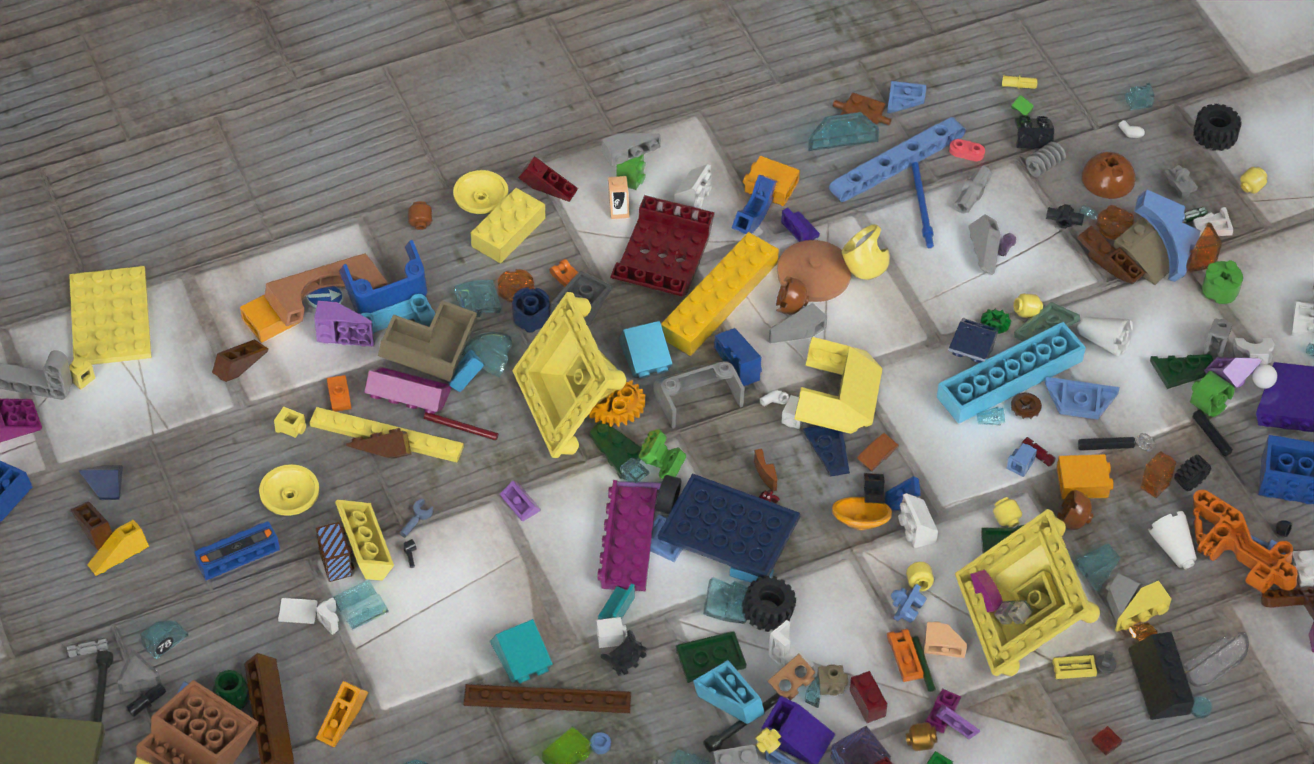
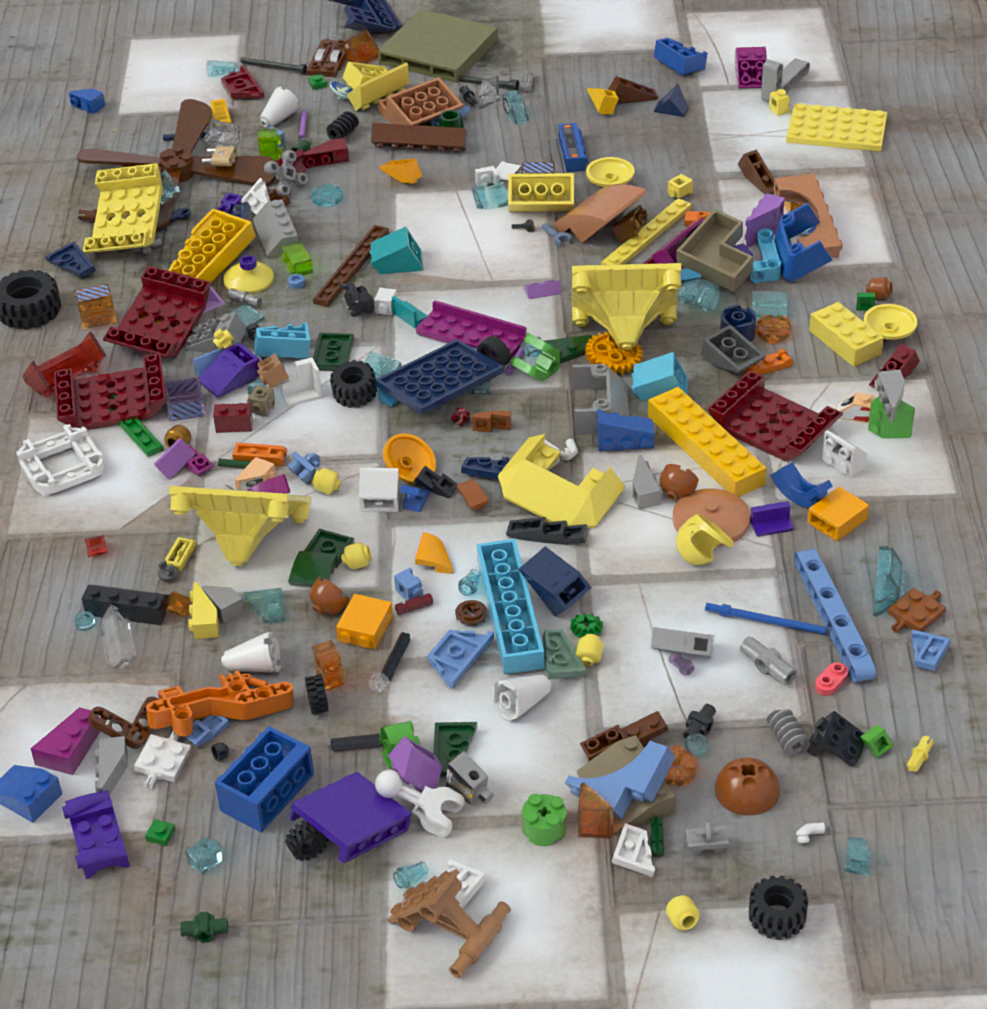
camera: 115 degrees right, 10 degrees down
none -> light orange slope [415,532,453,574]
none -> black slope [506,517,589,544]
none -> nougat slope [553,184,647,243]
none -> green plate [856,292,875,311]

